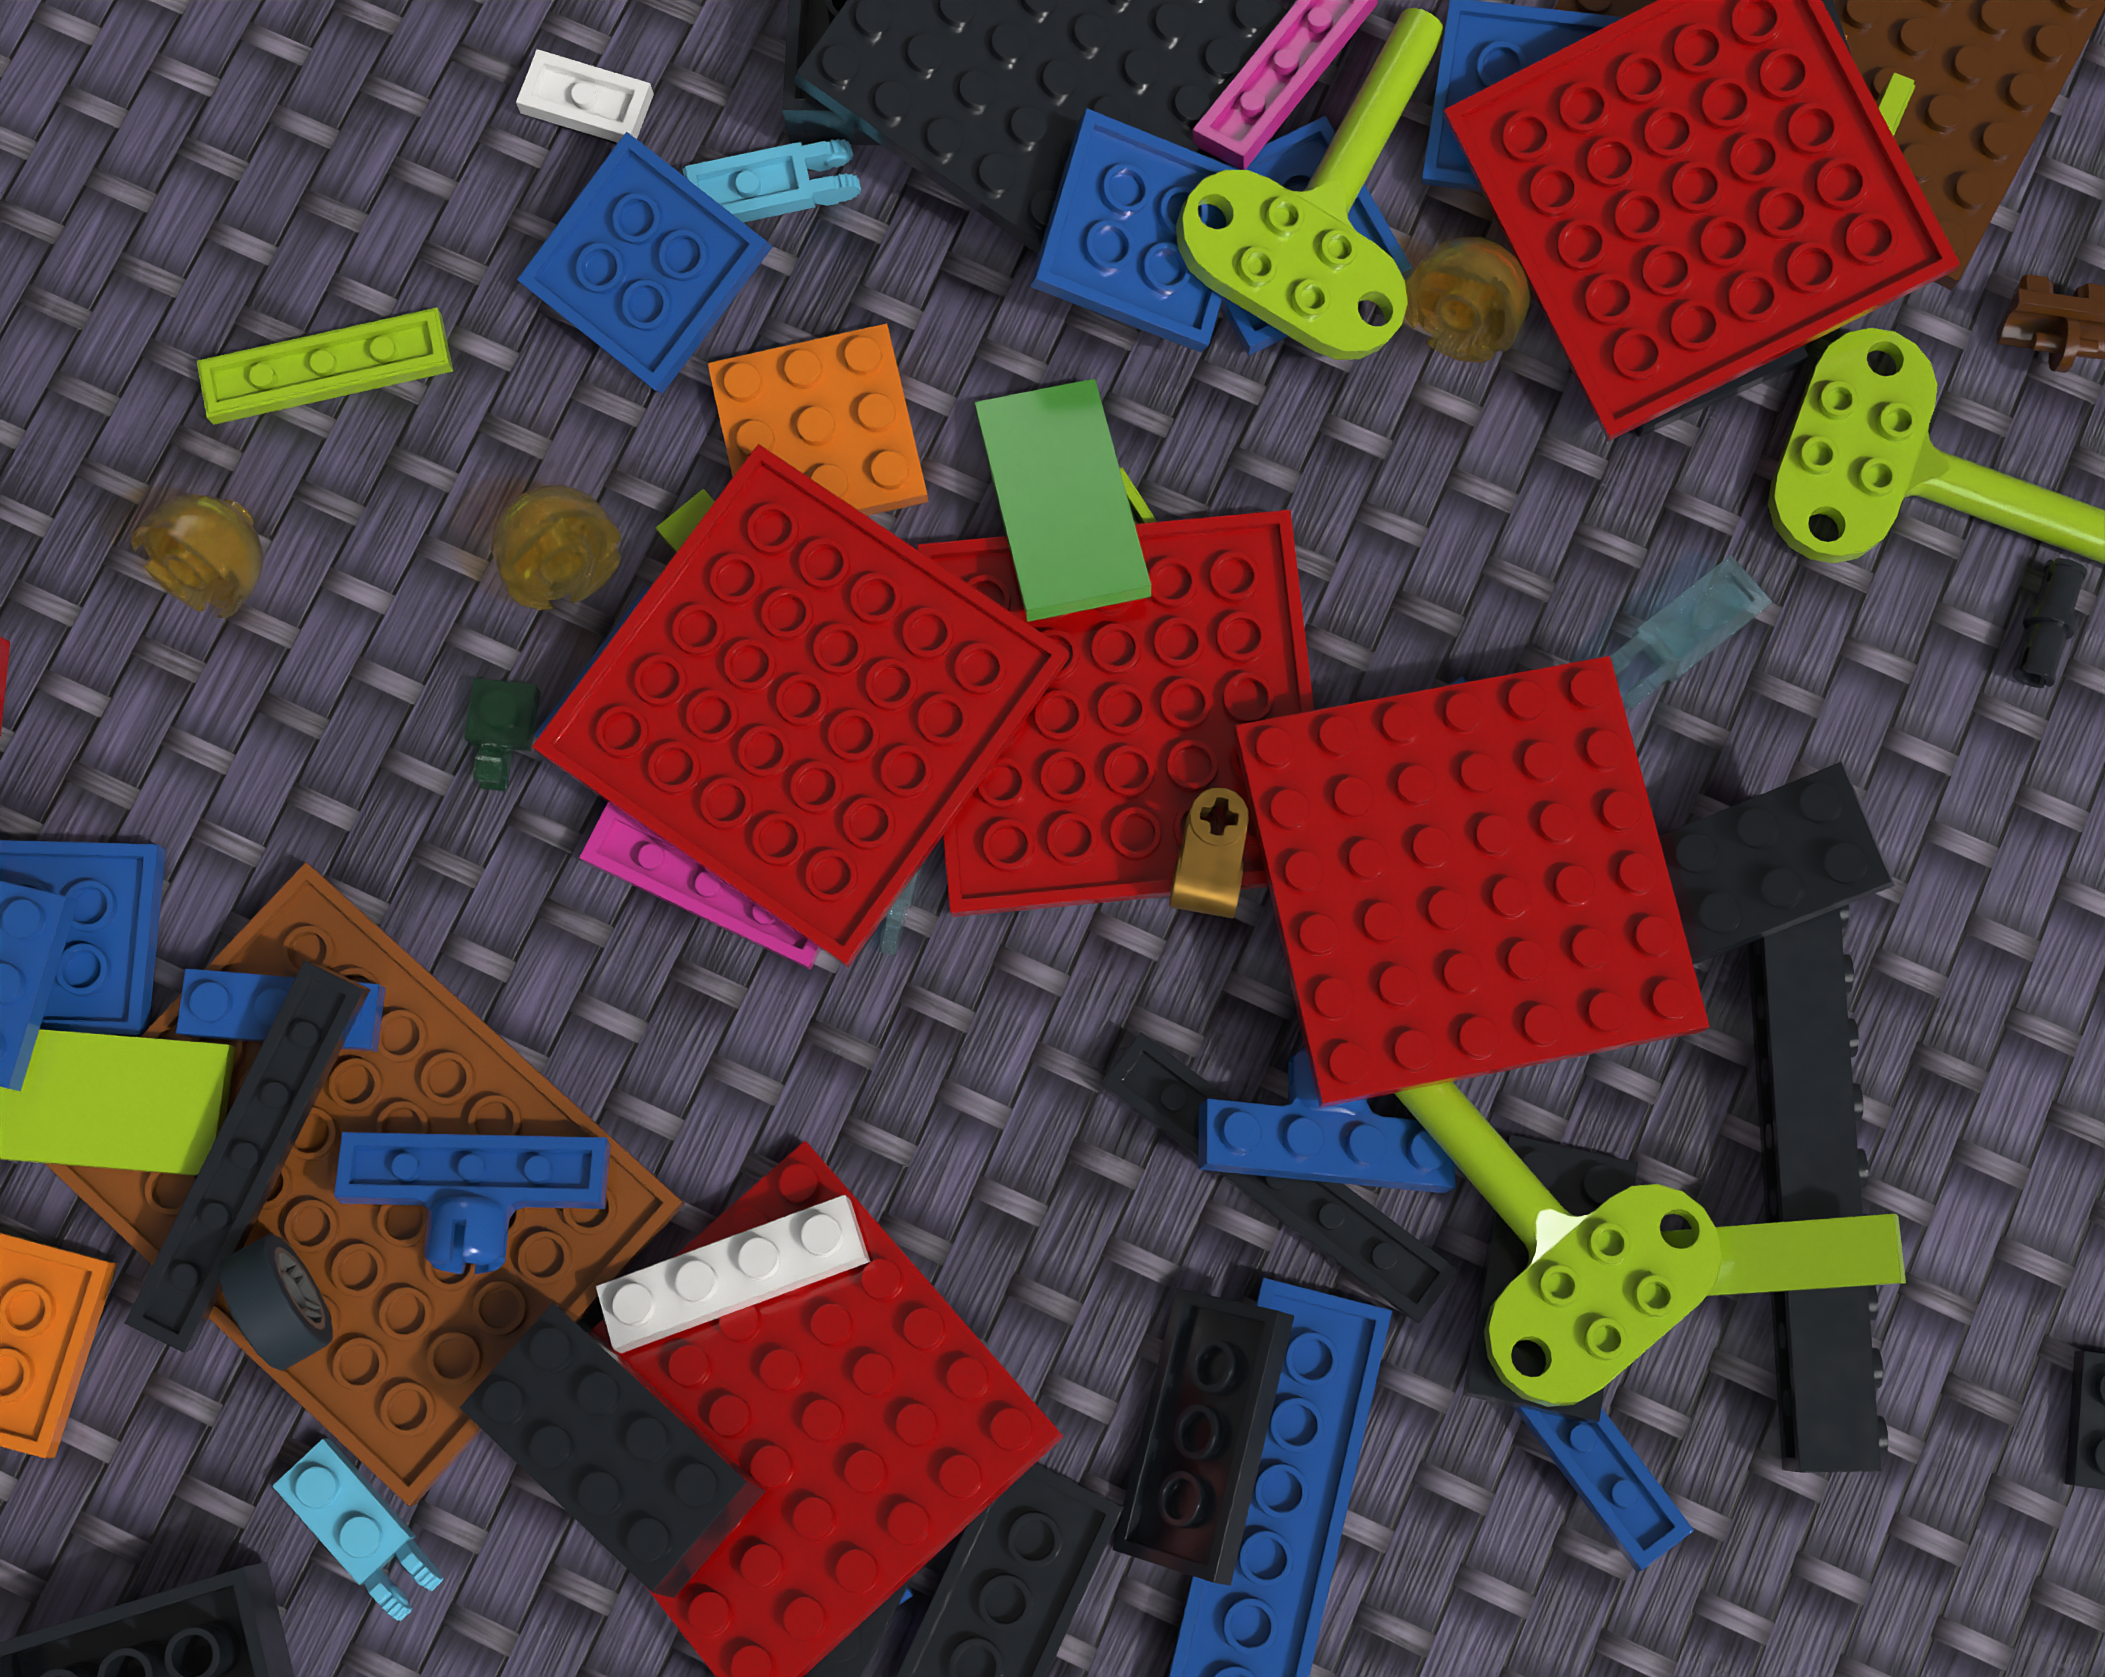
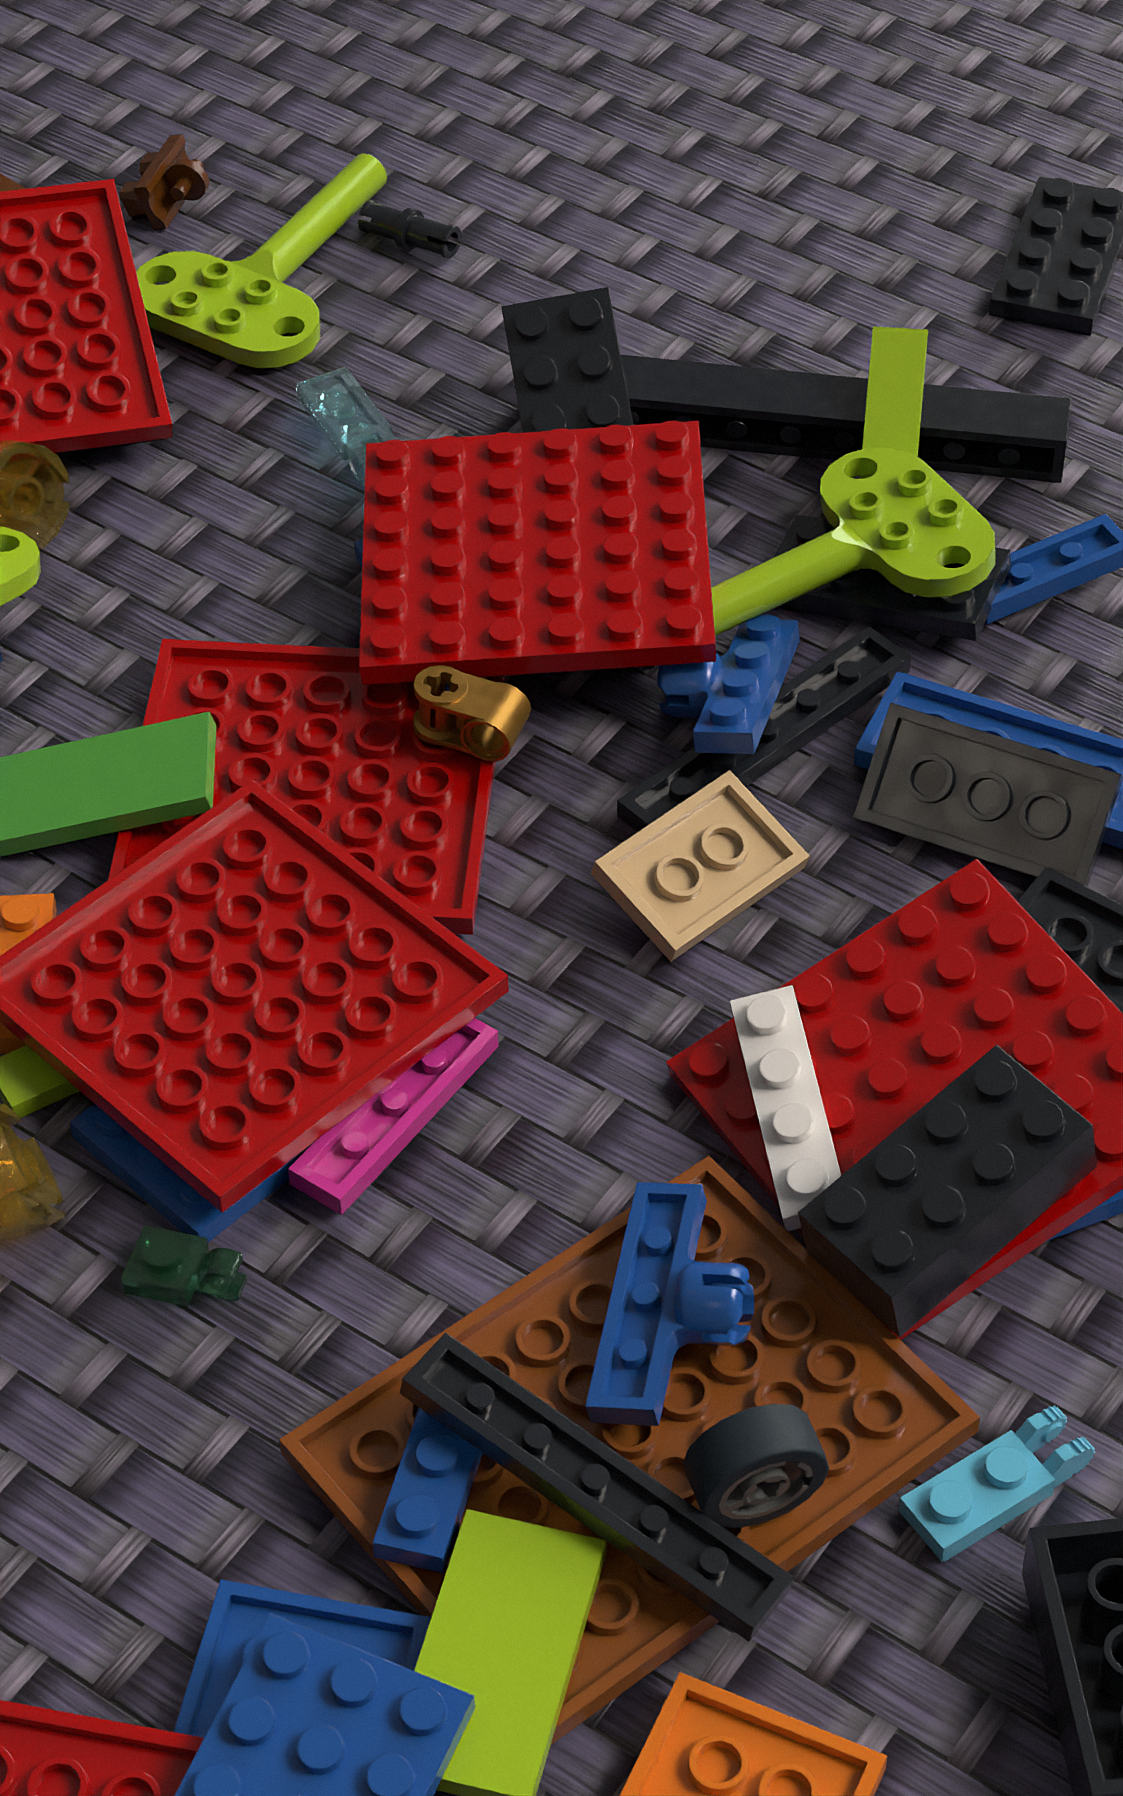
camera: 80 degrees left, 30 degrees down
none -> tan plate [591,770,810,962]

